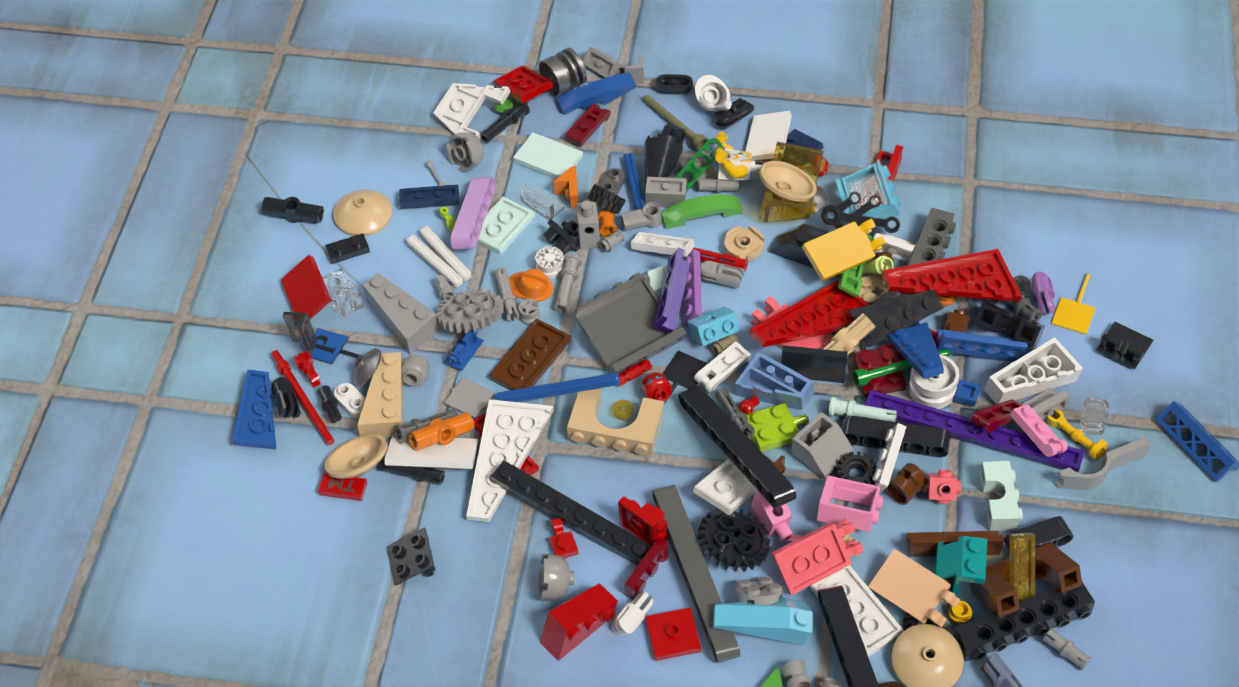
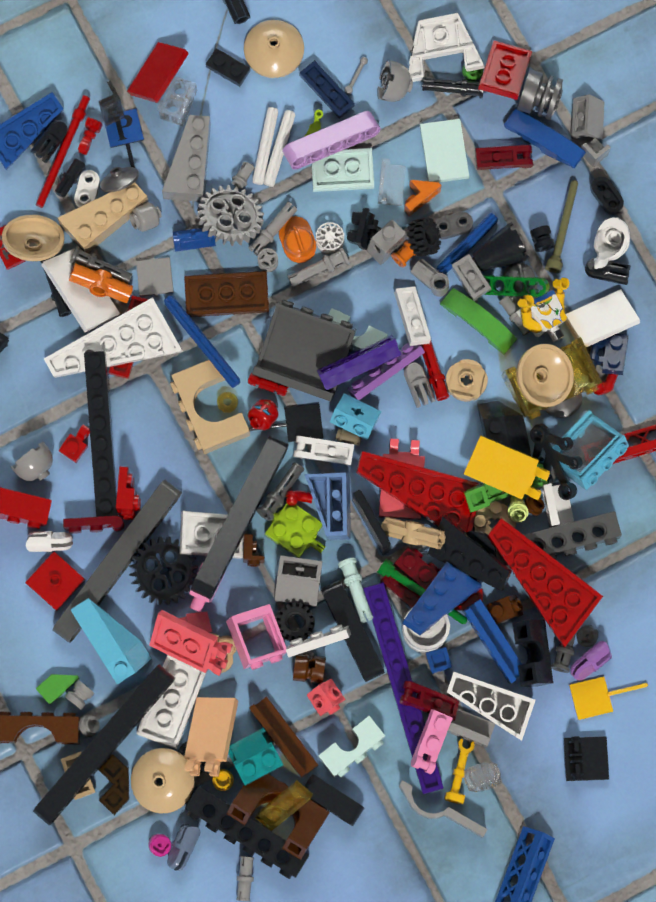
camera: 50 degrees right, 25 degrees up
light grey pin [599,230,625,252] -> none
light grey plate [736,577,783,605] -> none

